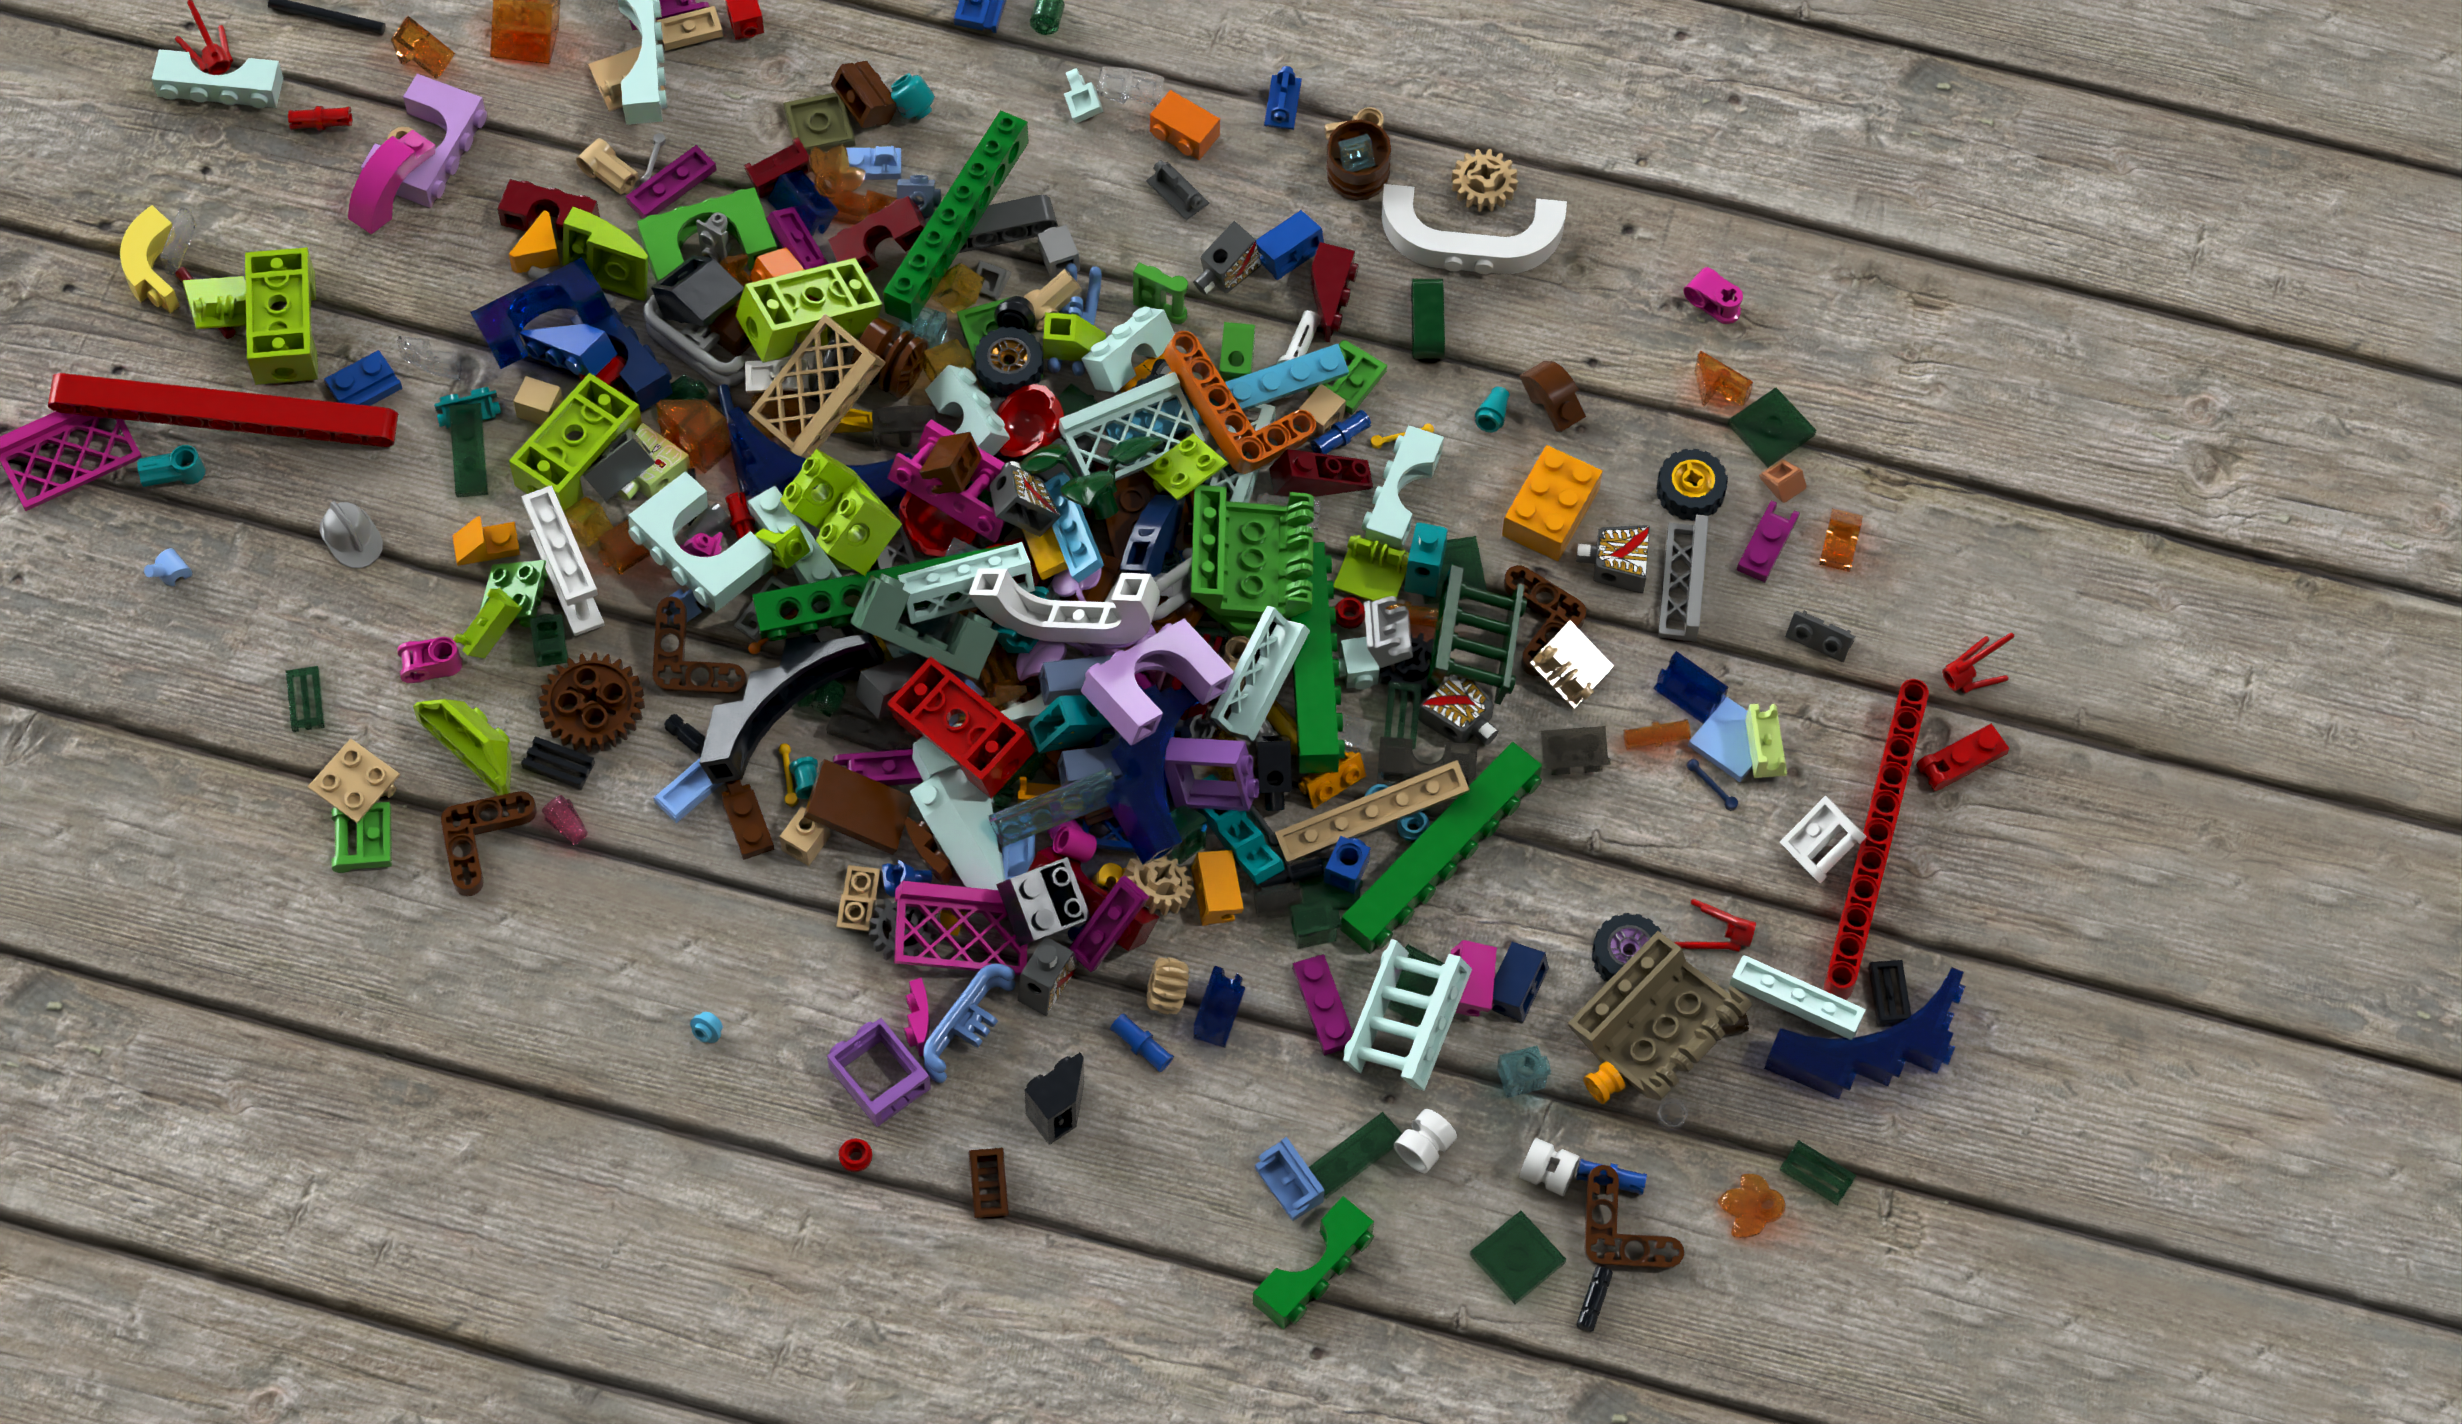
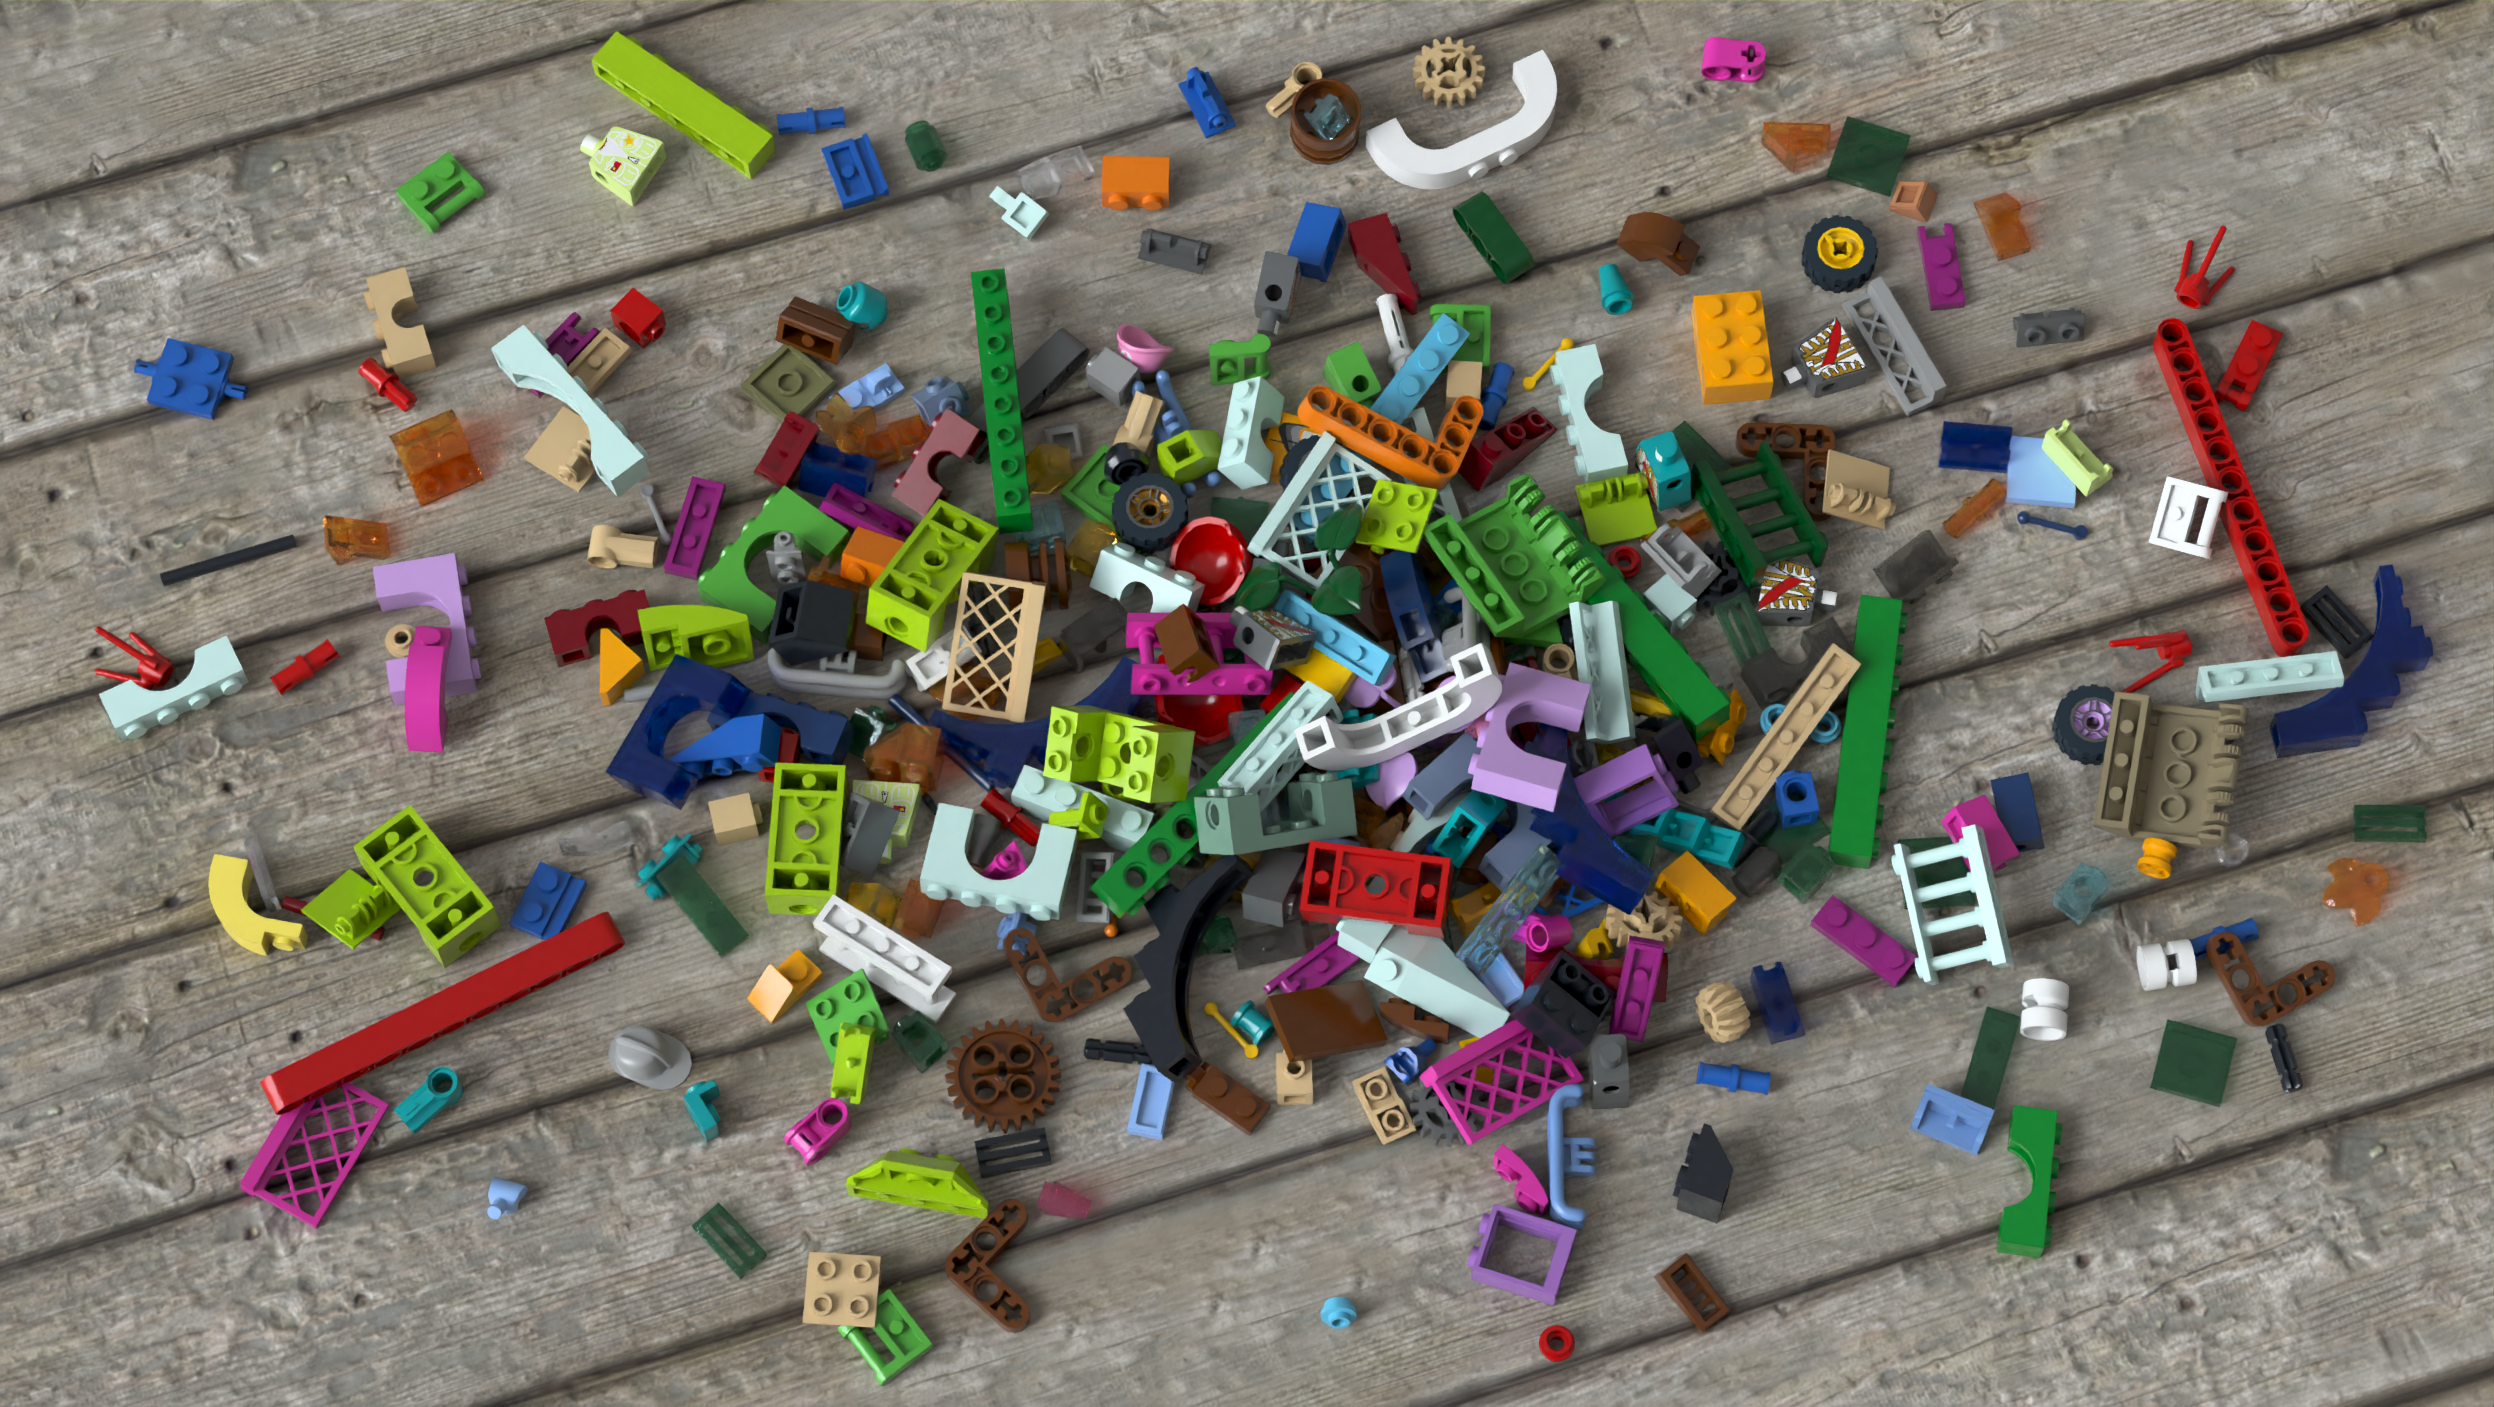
camera: 30 degrees left, 5 degrees up
none -> teal bracket [683,1079,721,1142]
none -> bright pink helmet [1117,324,1174,374]

